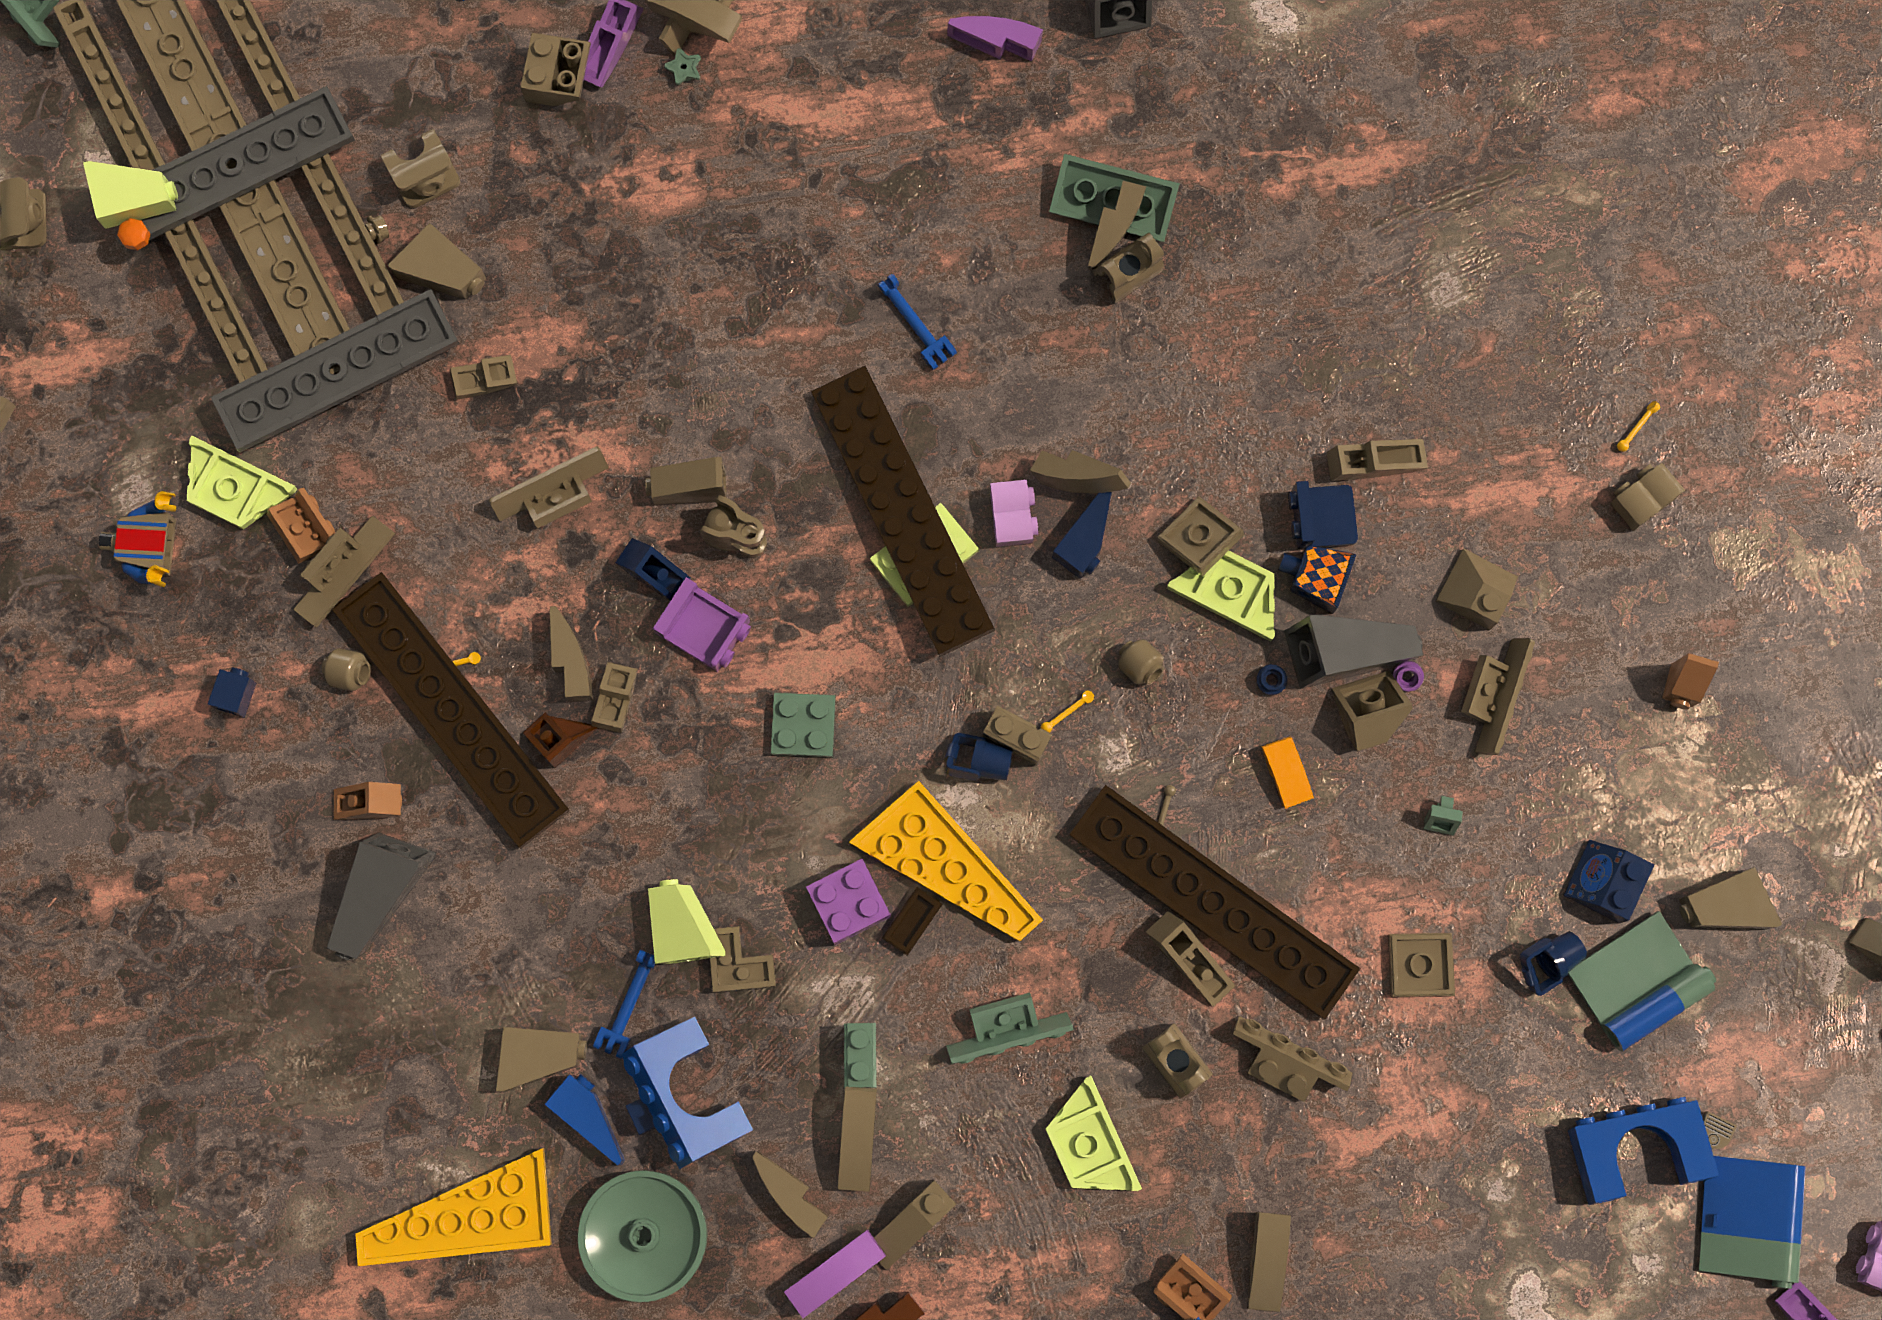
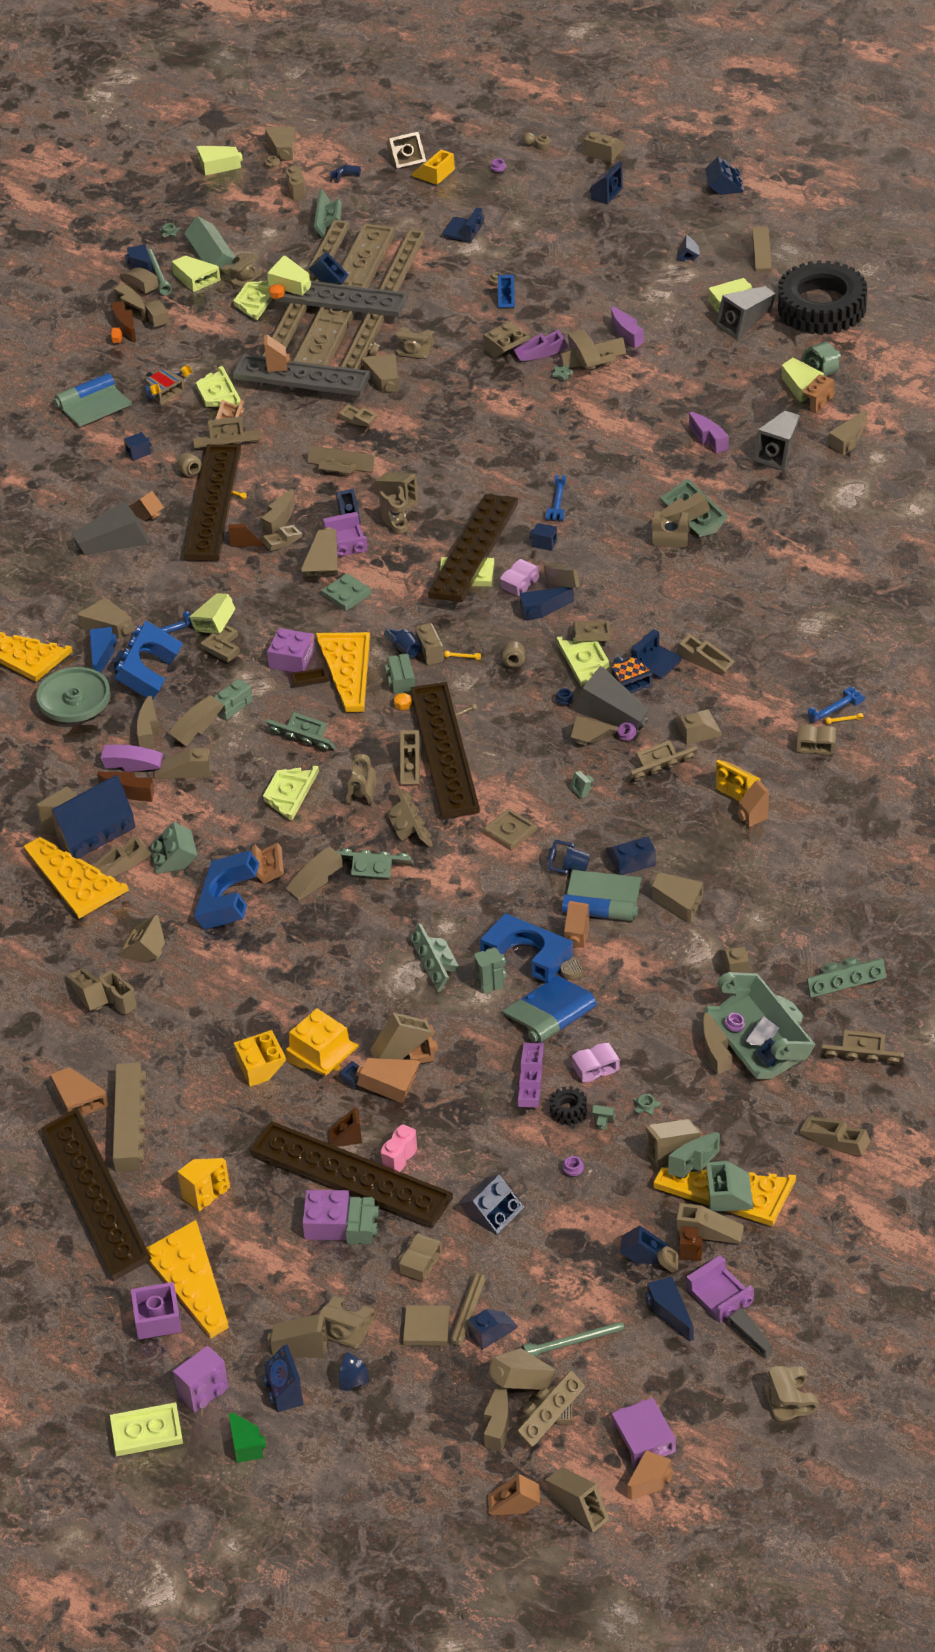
camera: 50 degrees right, 35 degrees down
light orange slope [1261,736,1314,809] -> none
none -> sand green door [53,373,132,427]
none -> yellowish green wing [233,281,273,320]
none -> medium nougat slope [264,335,290,372]
none -> dark tan slope [302,527,338,576]
none -> dark blue slope [309,251,349,285]
none -> sand green bracket [336,849,414,879]
none -> sand green brick [384,654,415,694]
none -> light orange tile [394,693,412,710]
none -> sand green bracket [410,924,458,992]
none -> sand green brick [474,947,507,994]
none -> dark blue brick [530,523,558,551]
none -> medium nougat slope [564,901,590,948]
none -> yellow slope [716,760,760,801]
none -> blue hinge [808,686,865,724]

